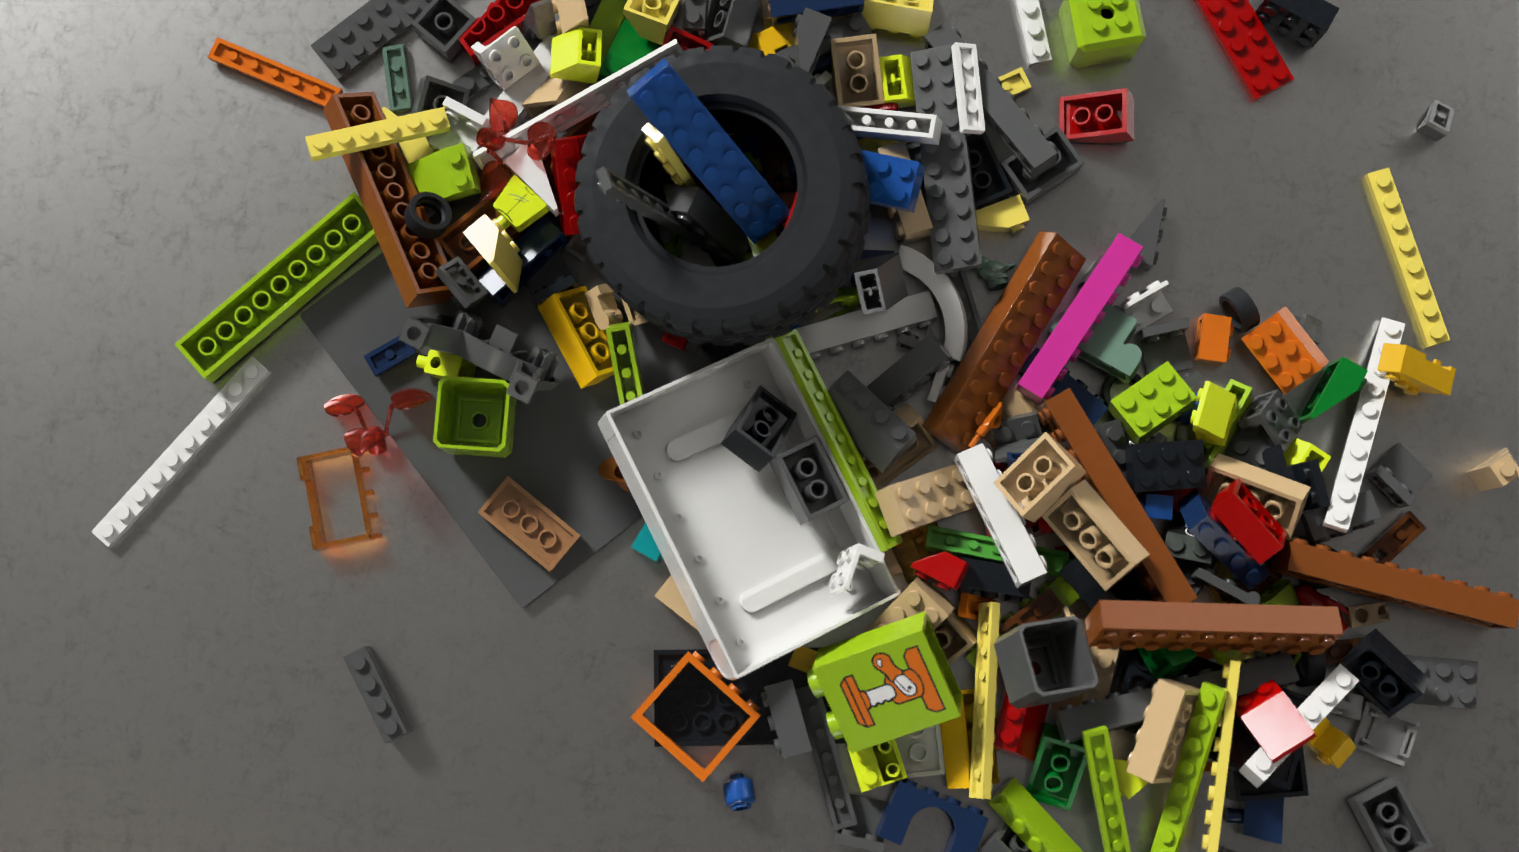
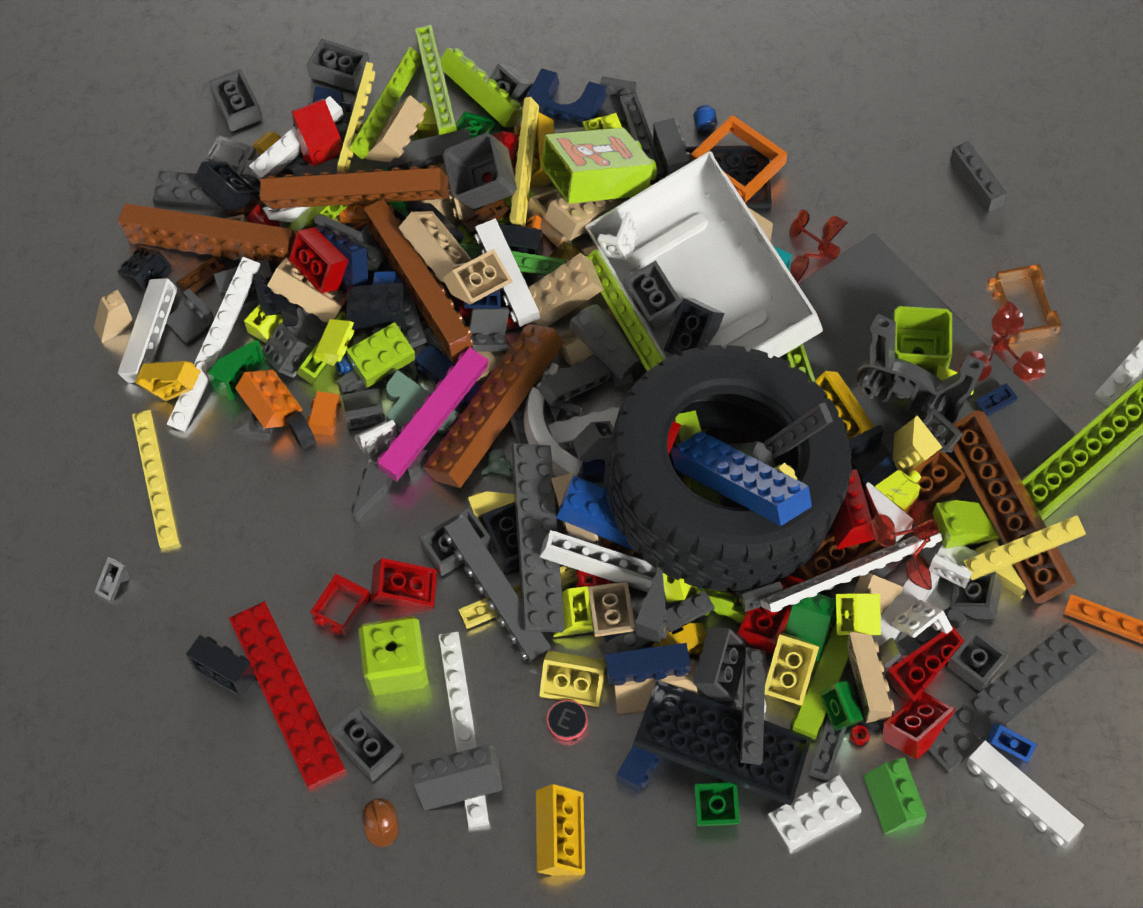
camera: 175 degrees left, 20 degrees down
sand green tile [382,44,413,114] -> none
black tyre [404,192,452,239] -> none
medium nougat plate [478,476,581,572] -> none
red slope [911,551,971,591] -> none
white plate [951,42,985,134] -> none
orange hand [968,402,1003,448] -> none
none -> black bracket [117,247,172,291]
none -> white brick [118,278,178,383]
none -> red window [310,573,370,637]
none -> clear red plant [789,209,848,284]

